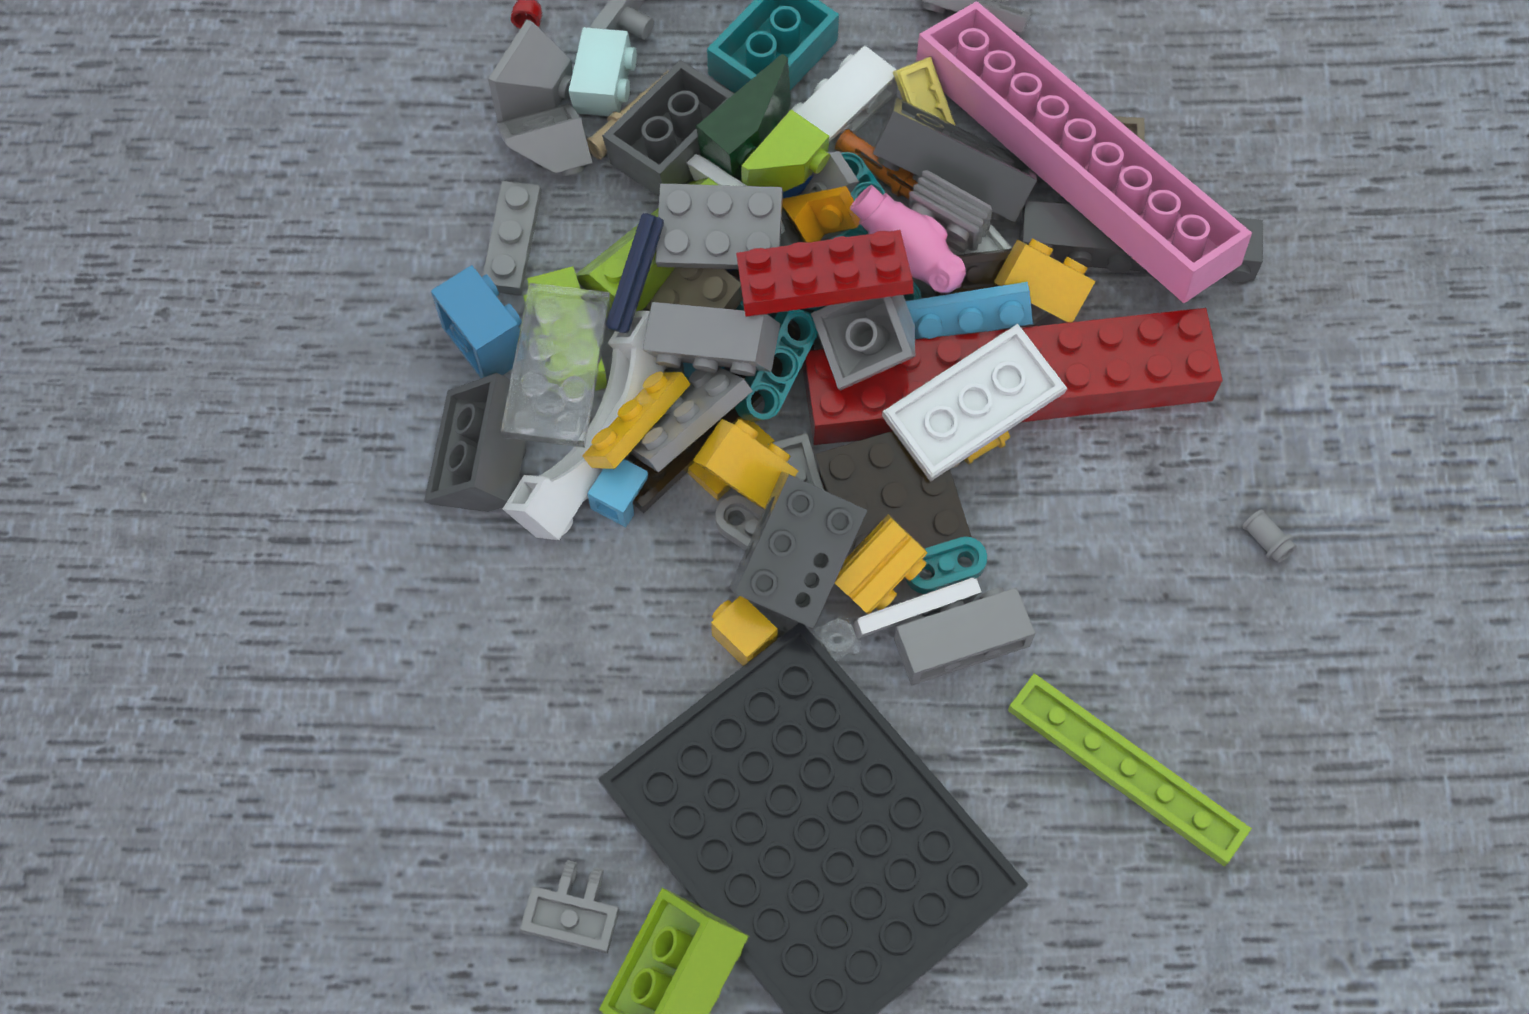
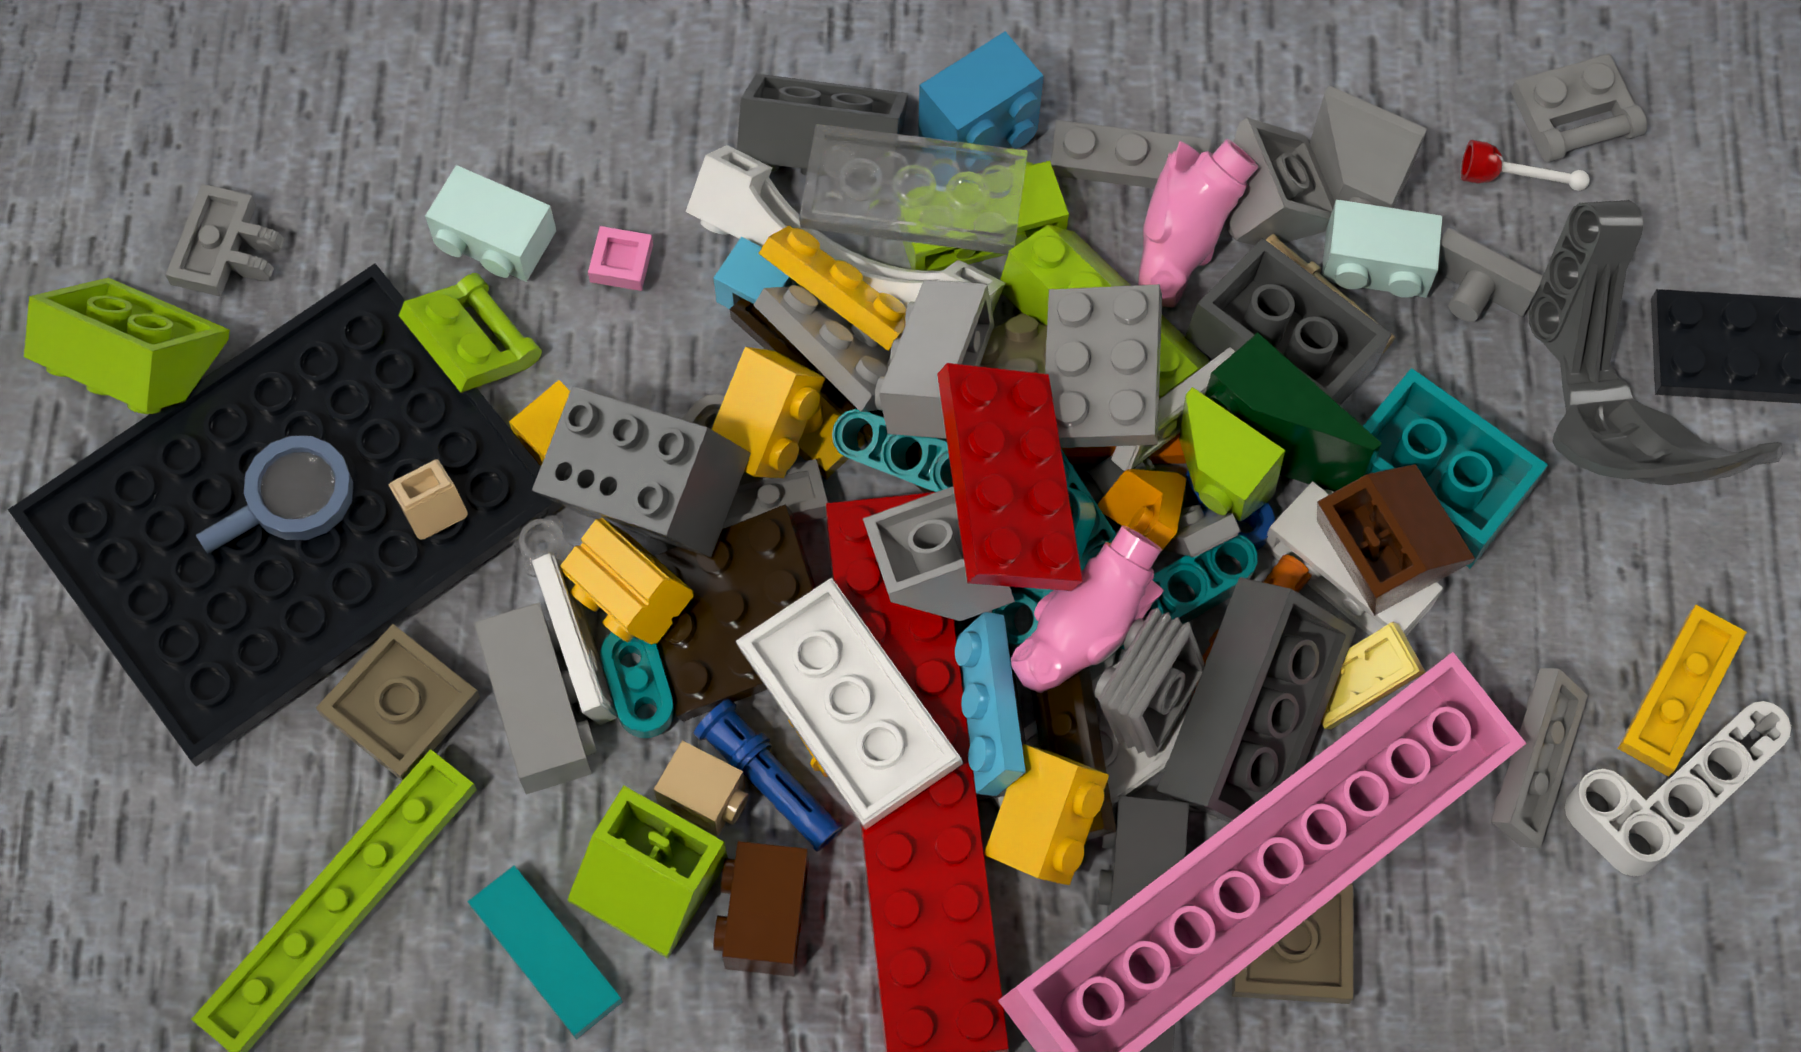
camera: 90 degrees right, 0 degrees up
dark blue axle [606,213,664,333] -> none
none -> sand blue piece [196,436,353,554]
none -> dark tan plate [316,624,480,781]
none -> tan slope [388,459,468,540]
none -> lime plate [399,273,542,393]
none -> light aqua brick [425,165,556,282]
none -> teal tile [467,865,623,1040]
none -> lime slope [567,785,728,959]
none -> bright pink plate [588,226,653,291]
none -> tan brick [654,740,749,836]
none -> blue pin [694,699,843,852]
none -> reddish brown brick [713,841,809,977]
none -> bright pink animal [1138,139,1258,308]
none -> reddish brown slope [1317,464,1475,616]

